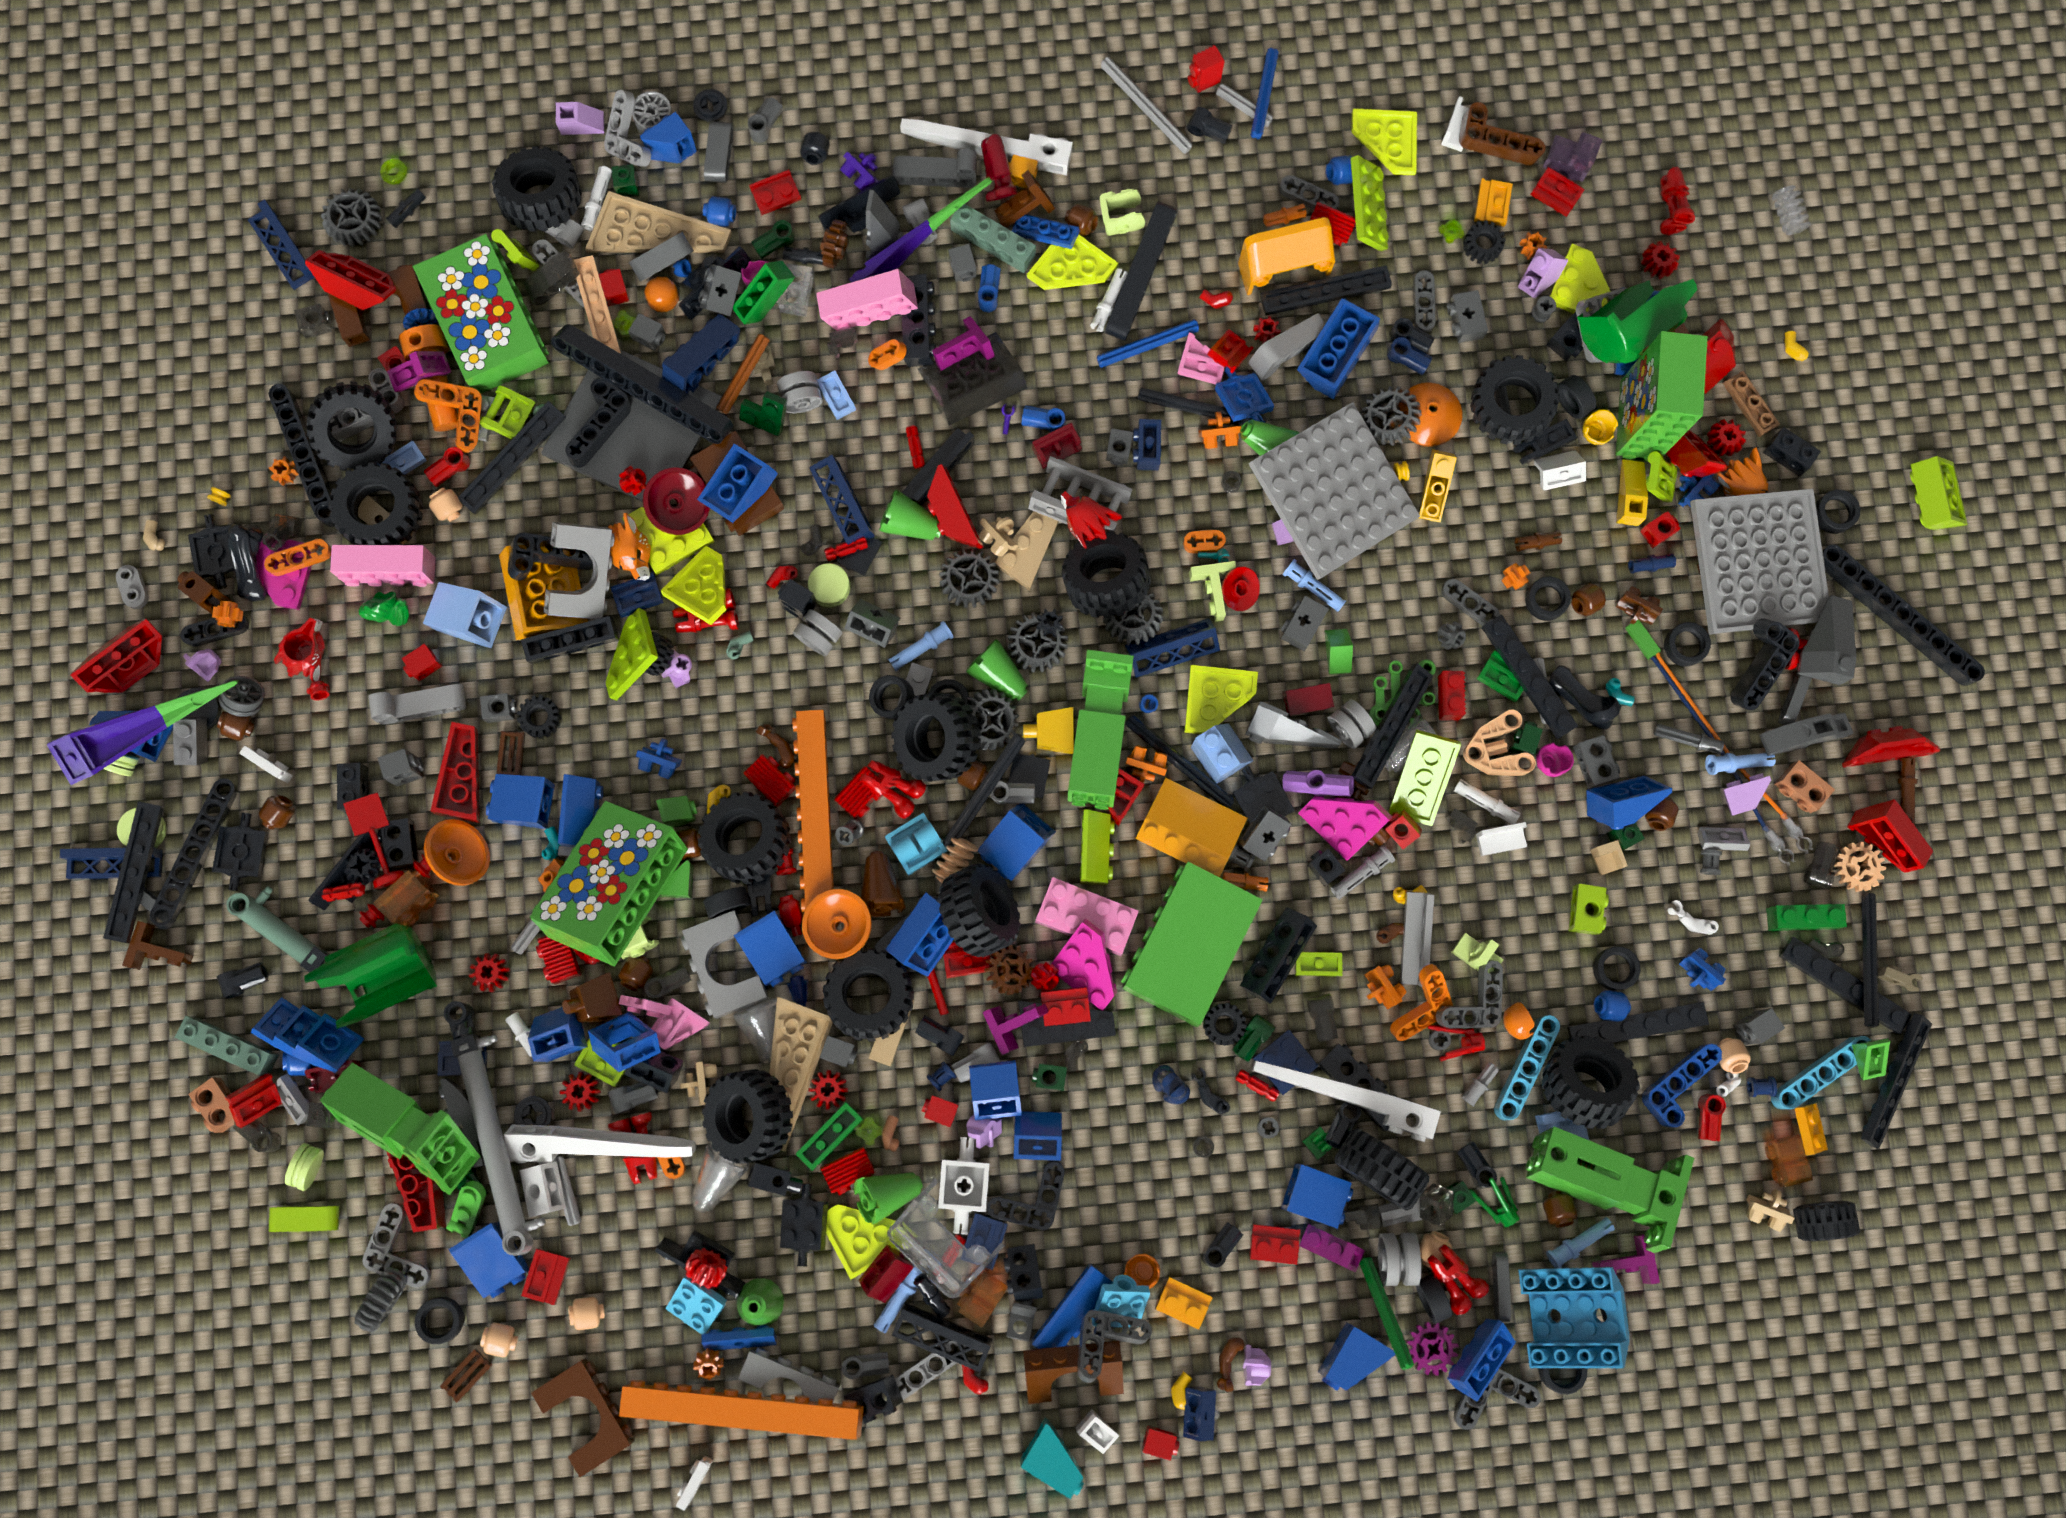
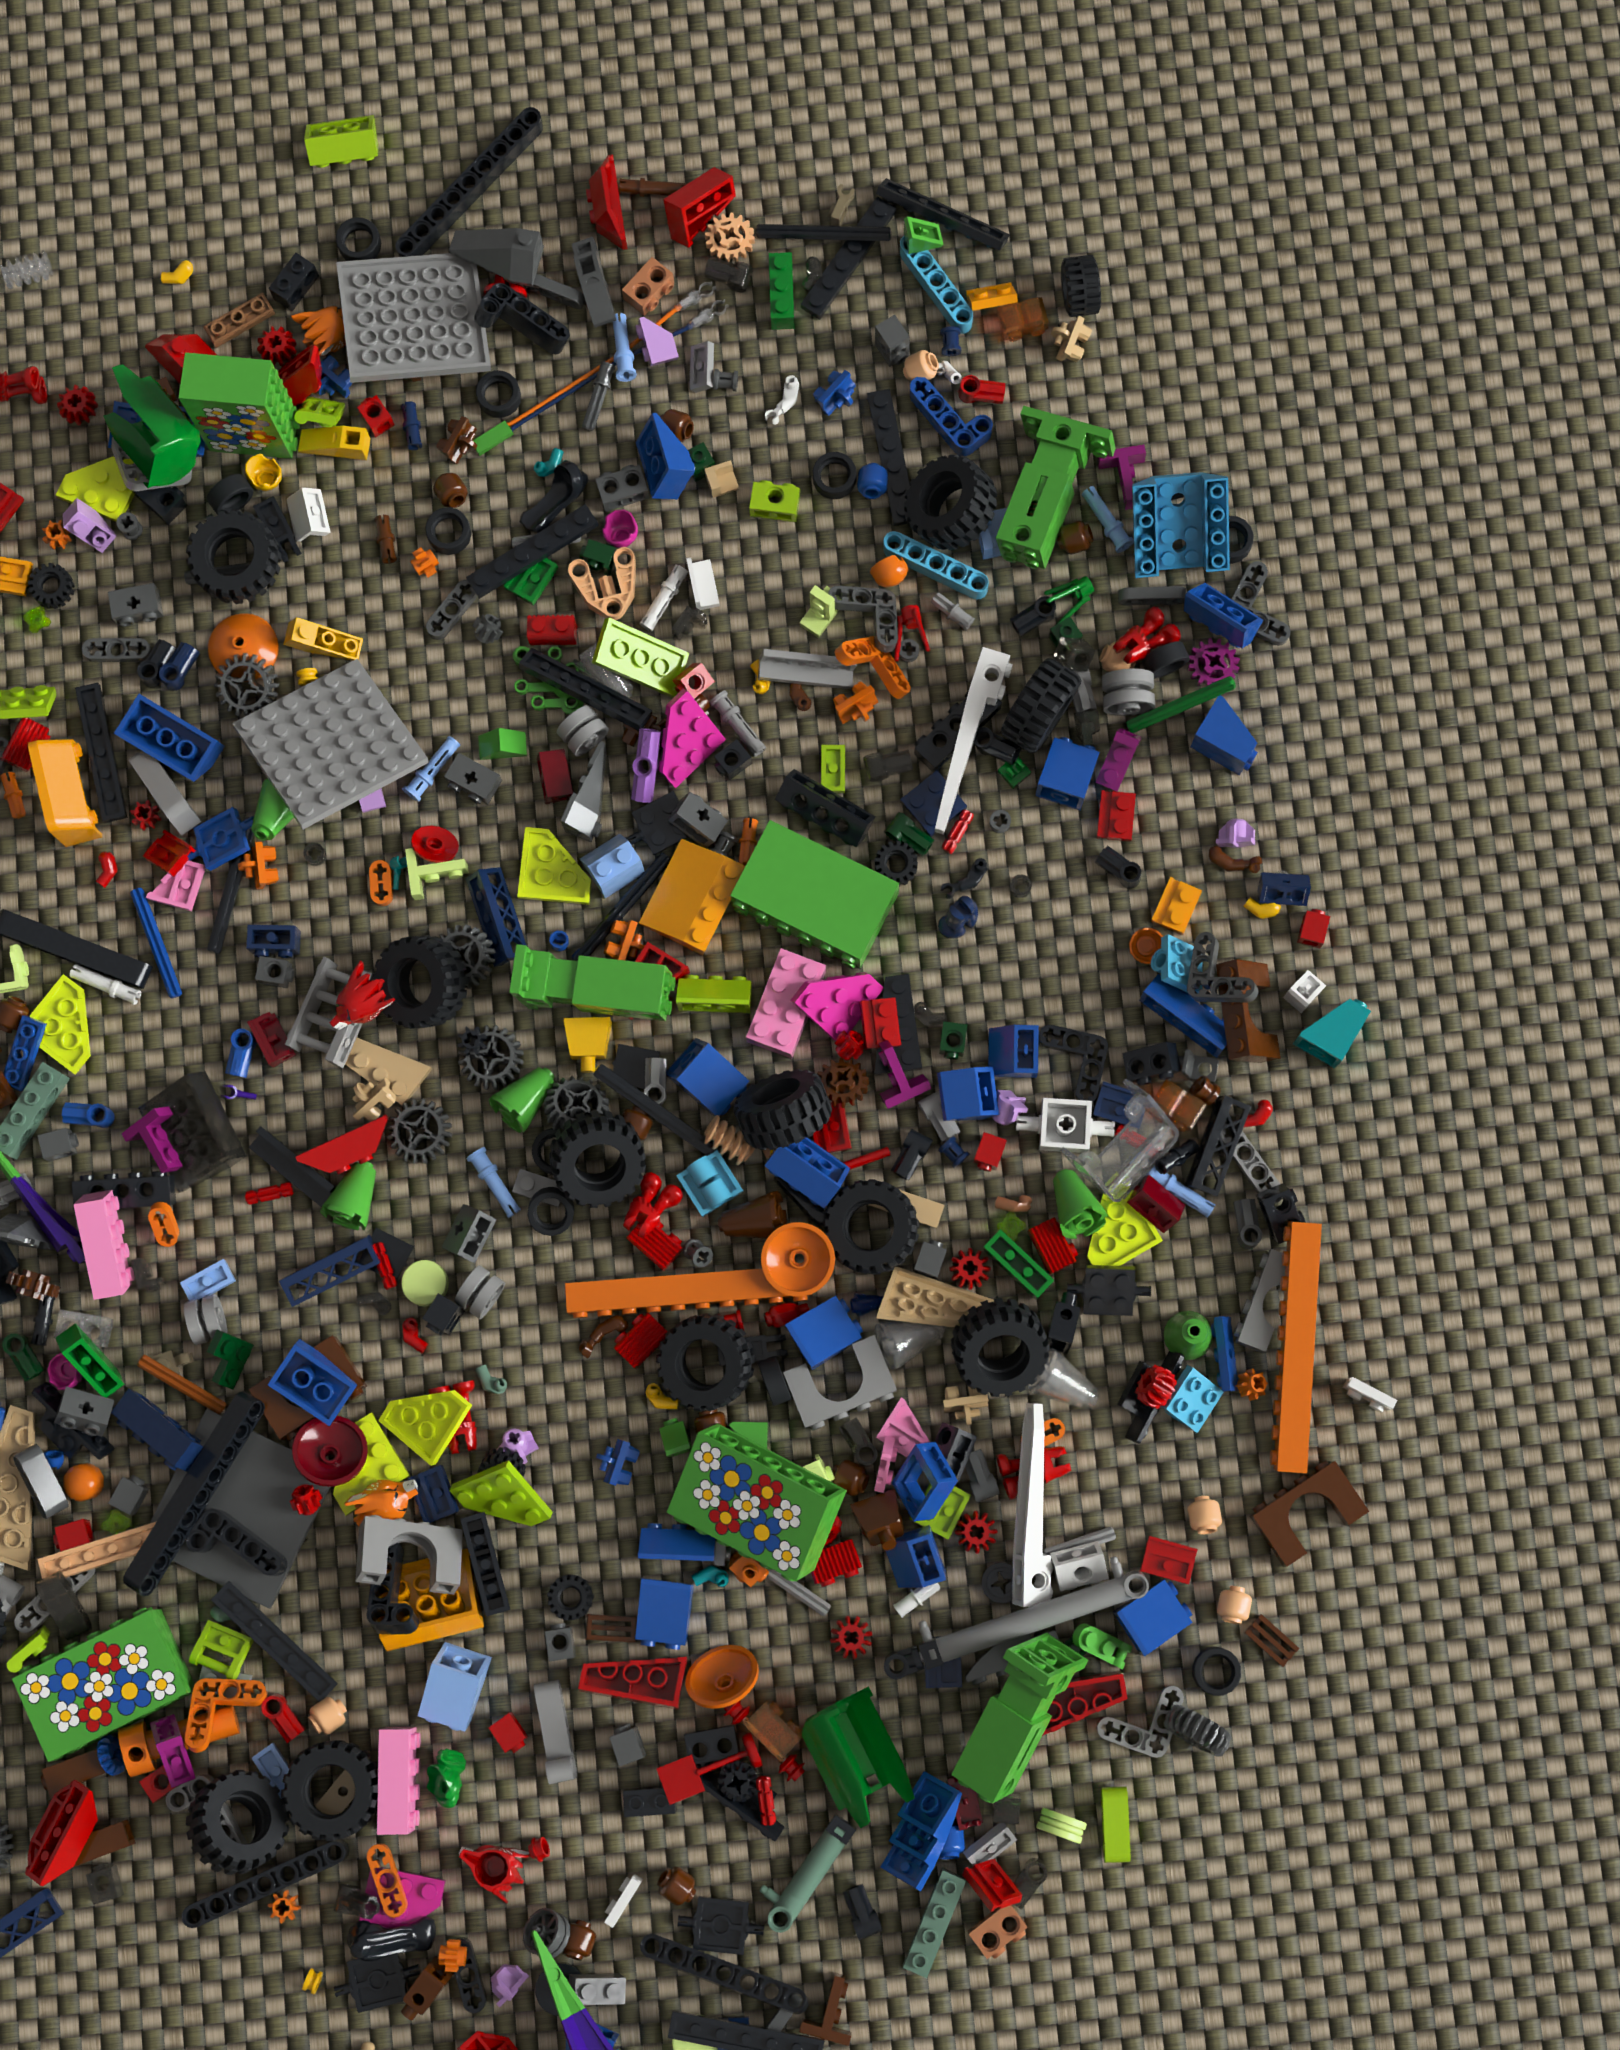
camera: 80 degrees left, 0 degrees up
none -> reddish brown wheel [1190,1075,1221,1106]

